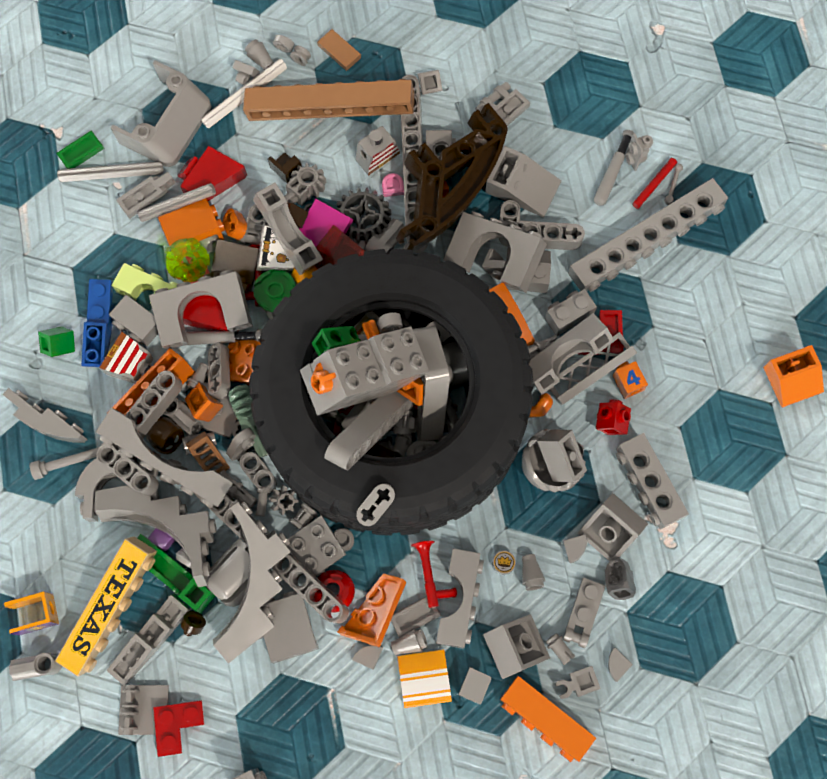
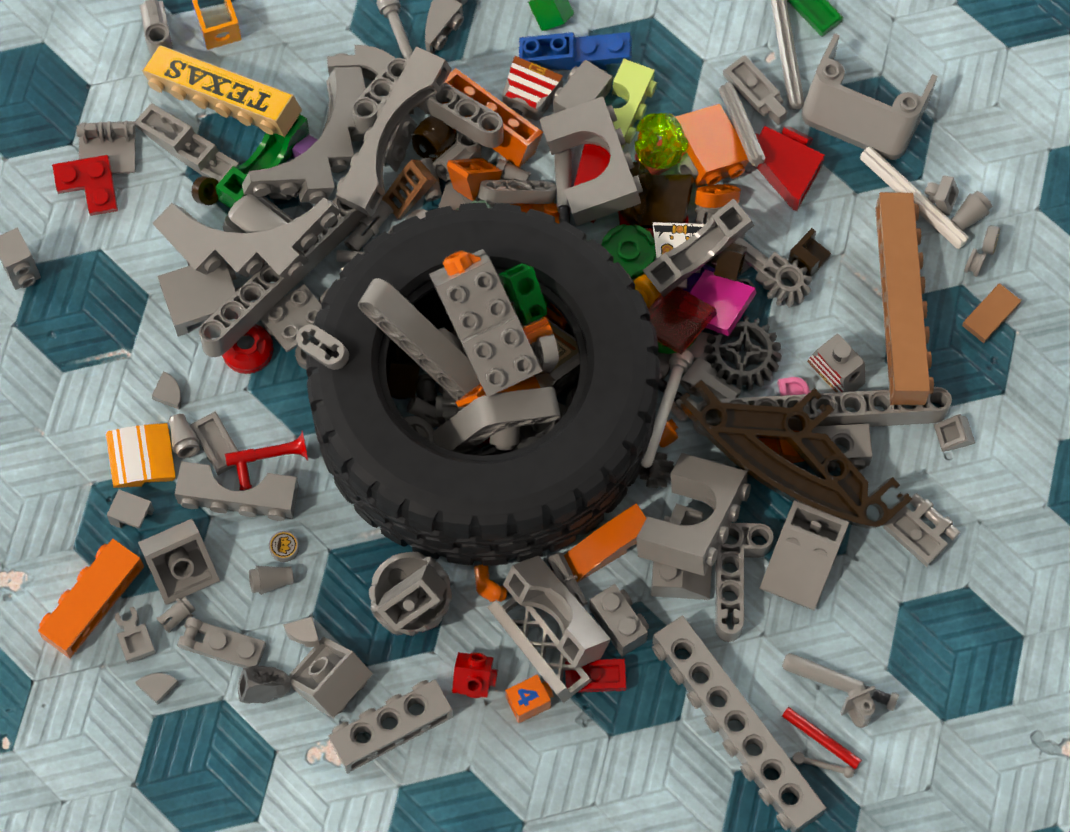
camera: 85 degrees right, 5 degrees down
orange wing [337,573,406,647] -> none

